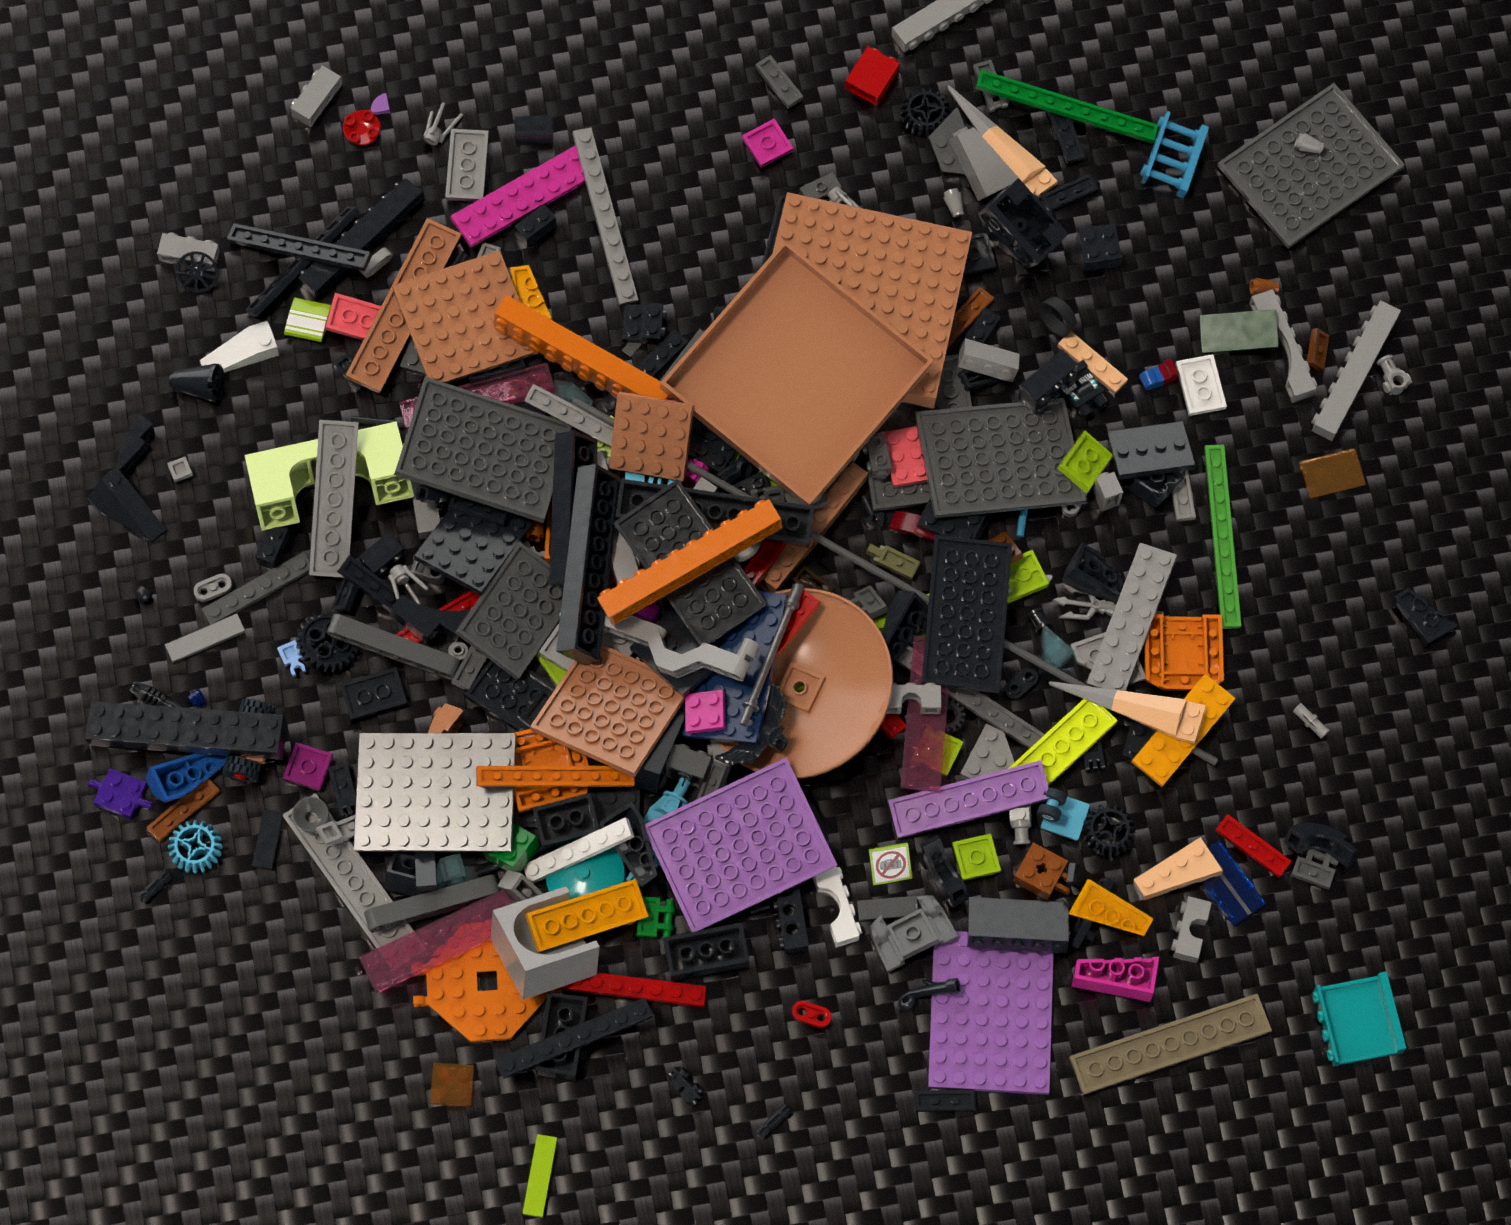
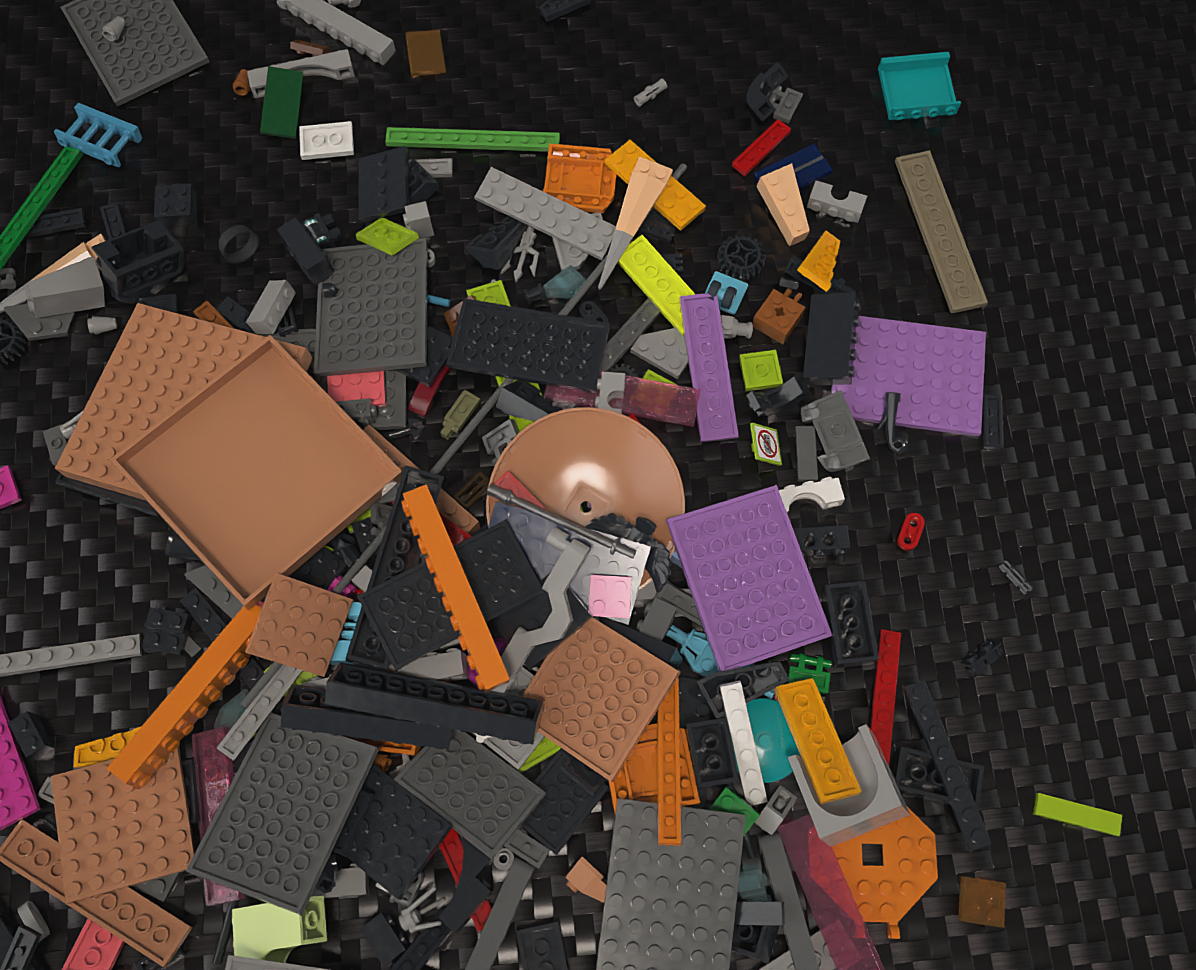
camera: 80 degrees left, 0 degrees up
light nougat plate [1058,331,1128,395] -> none
dark pink wedge [1071,957,1159,1002] -> none
leg [1139,359,1179,390] -> none
none -> black hinge [322,283,336,298]

